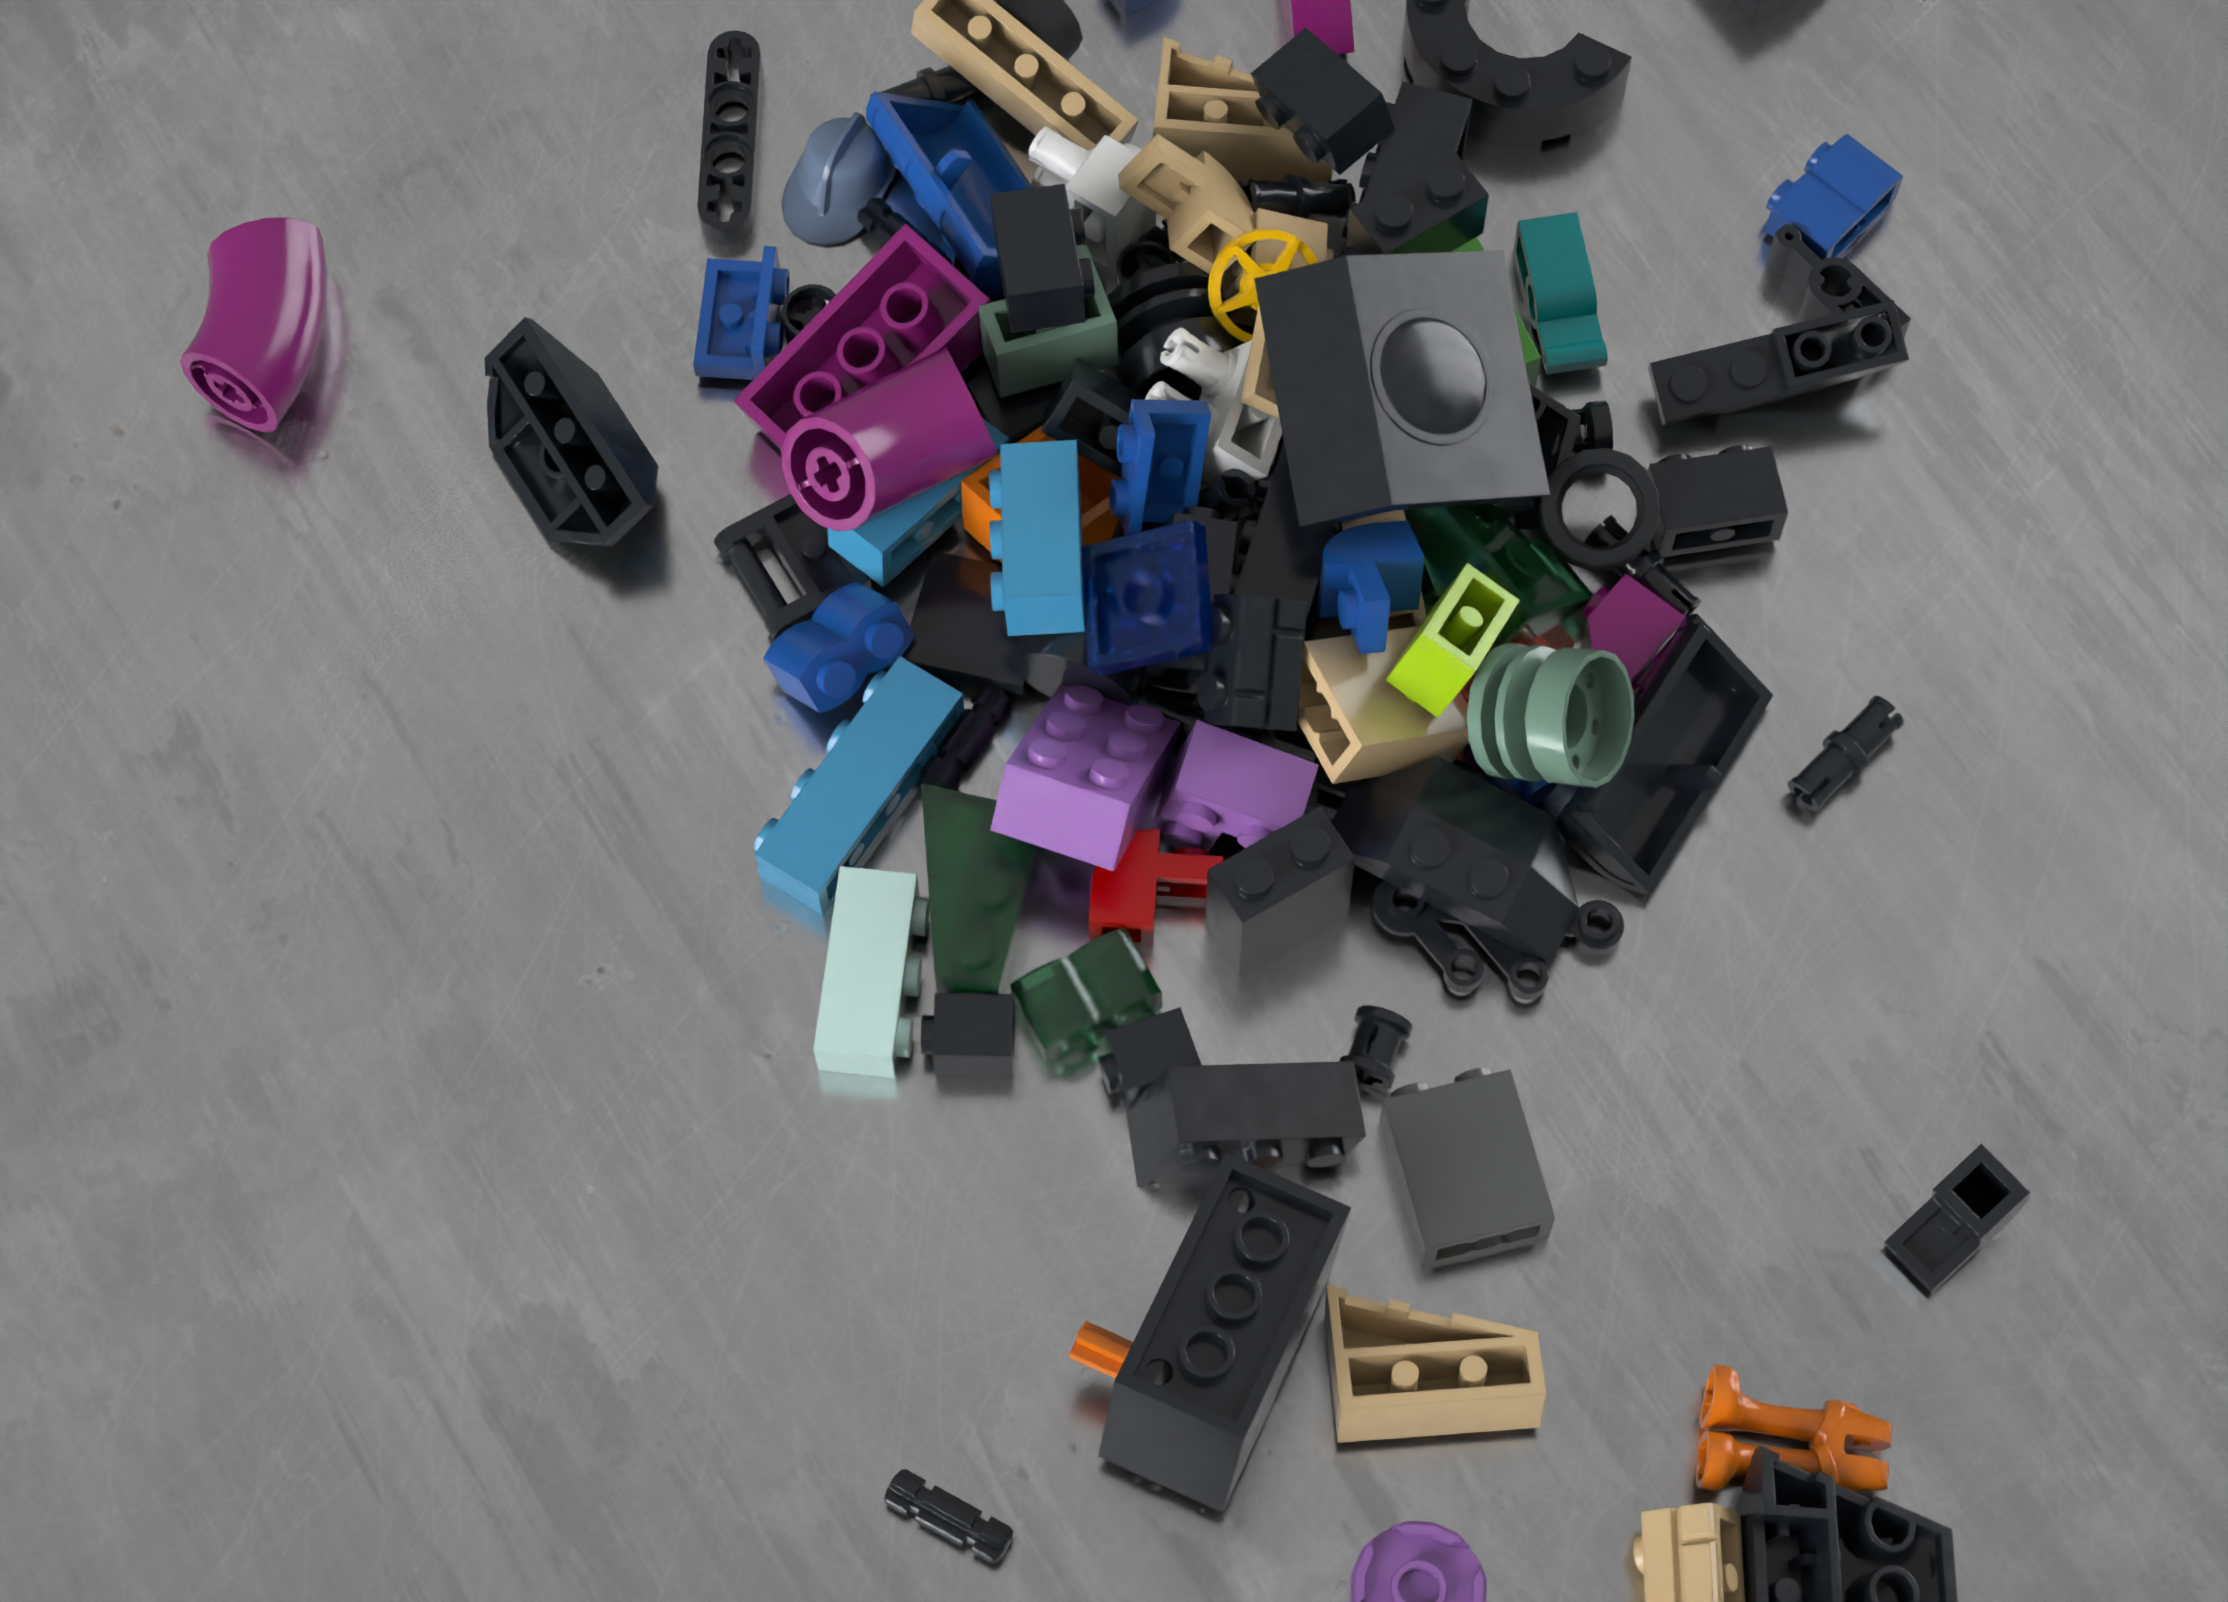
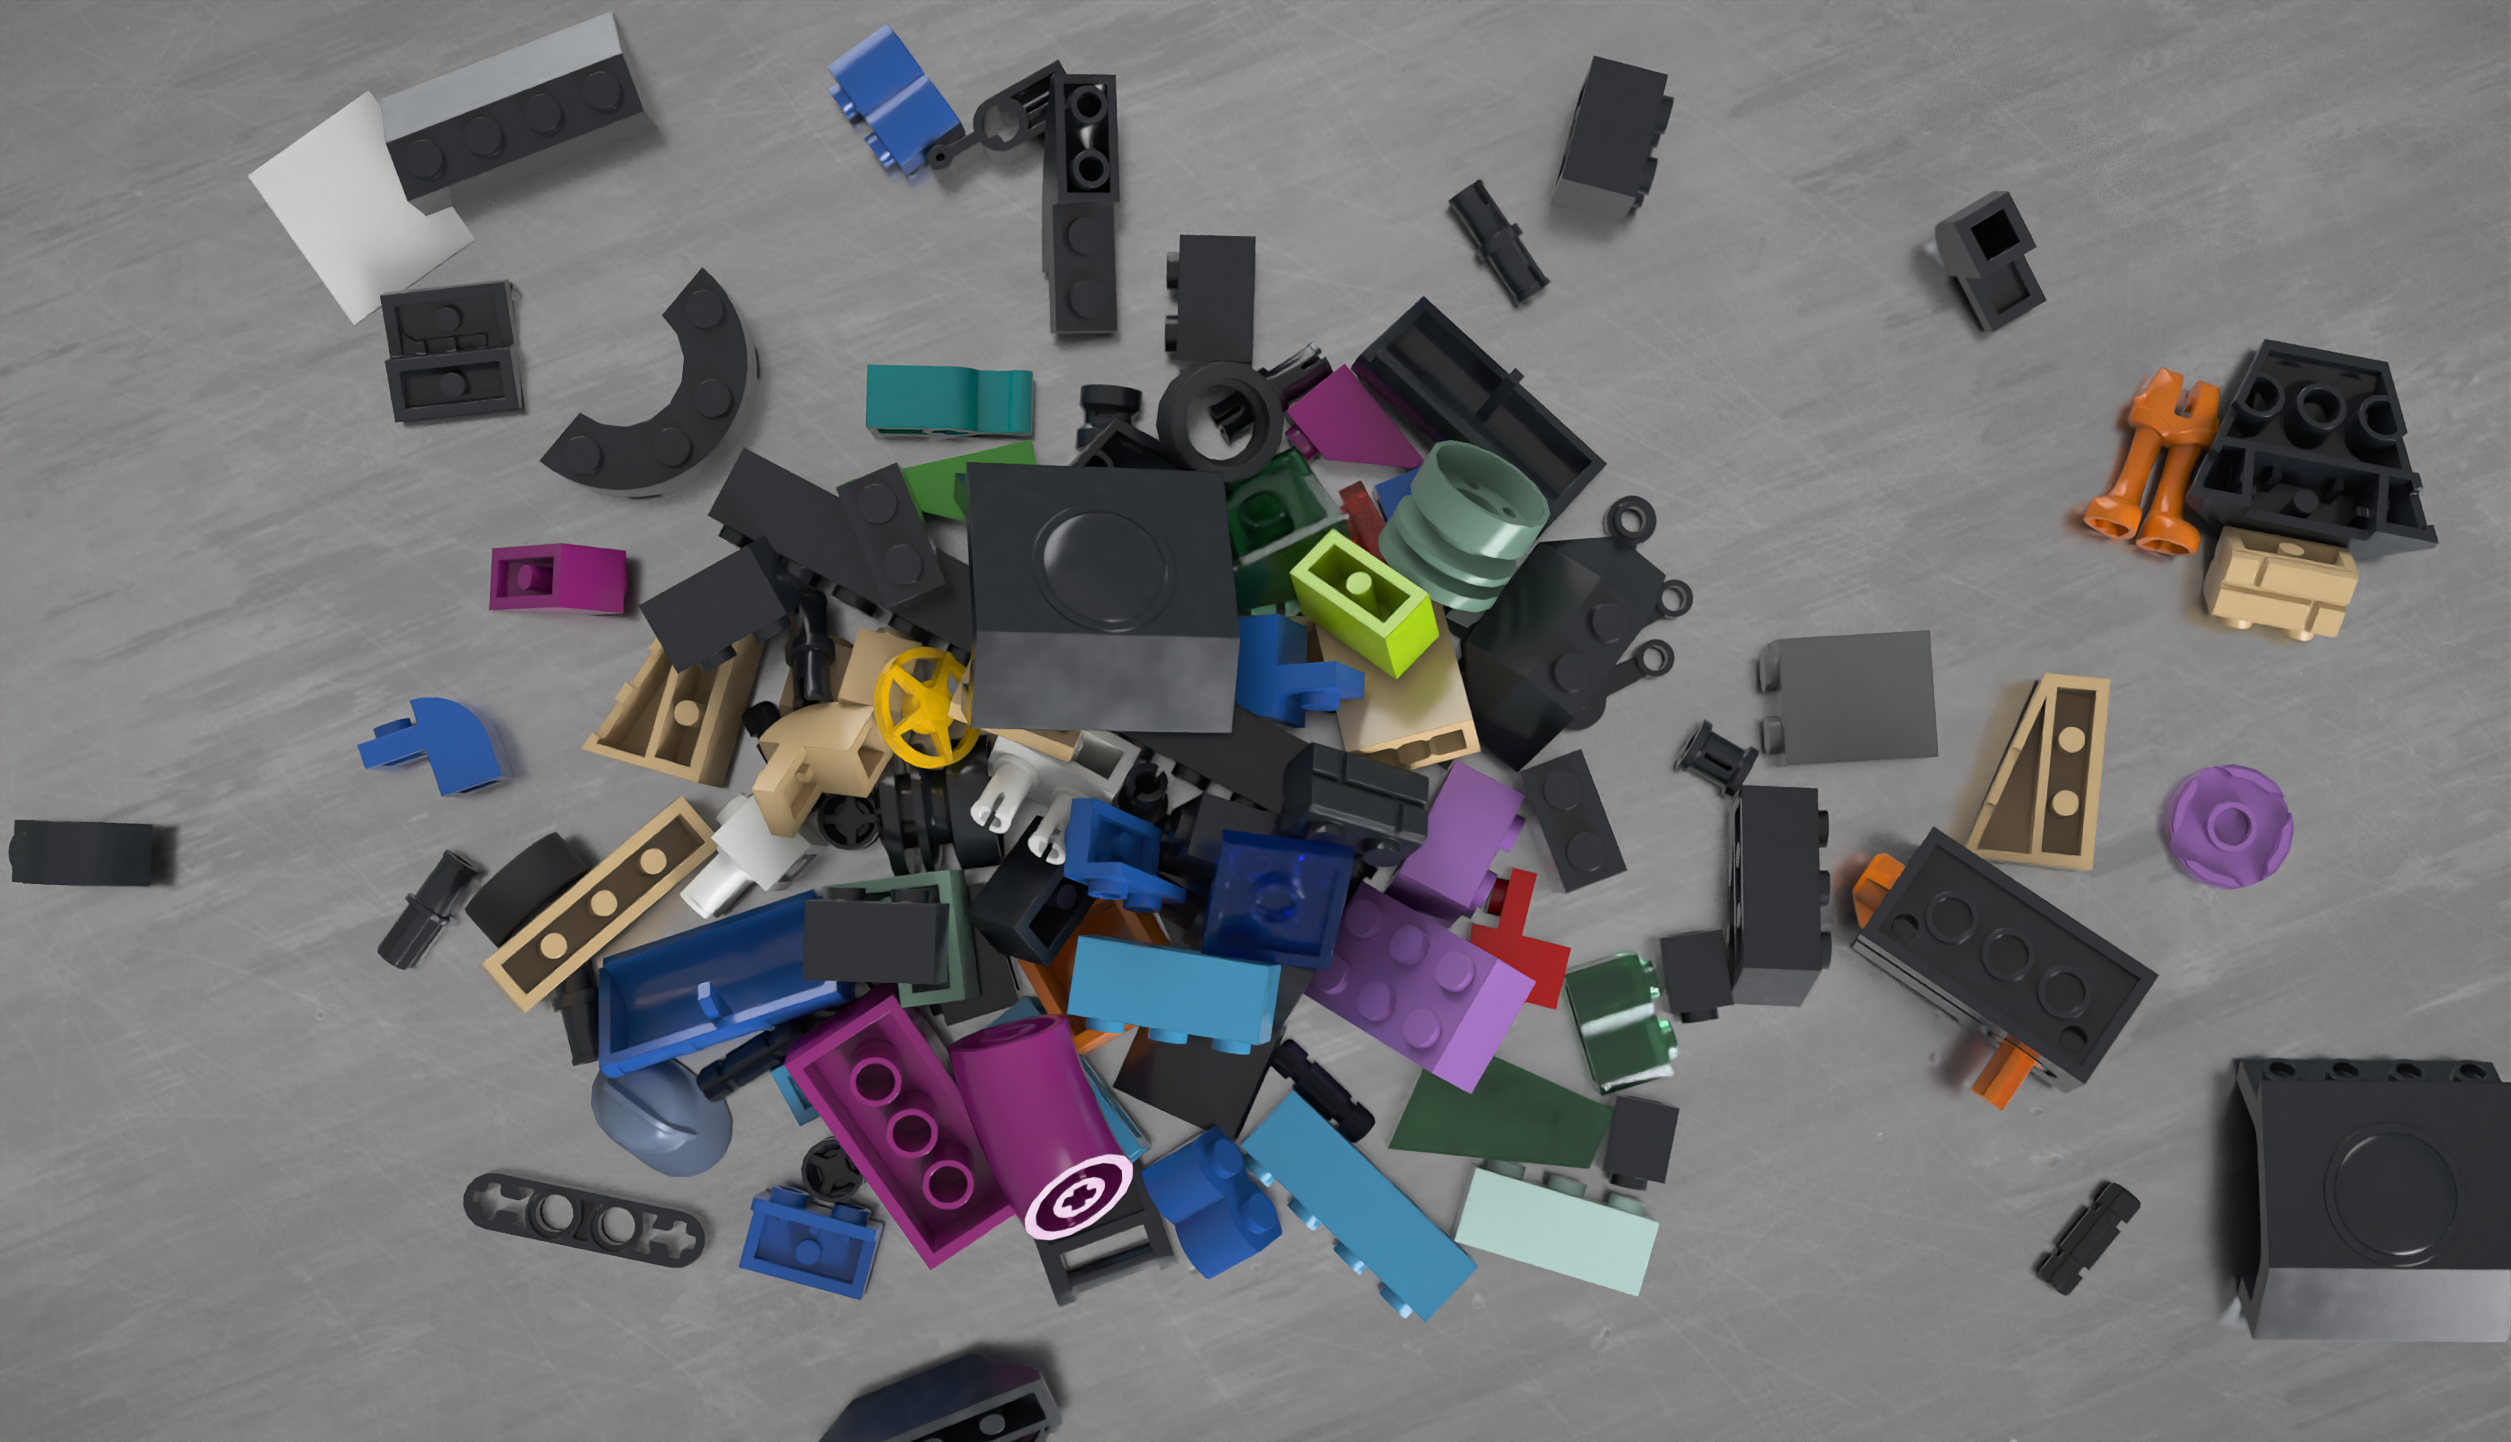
camera: 80 degrees left, 20 degrees up
none -> black brick [1550,55,1674,223]

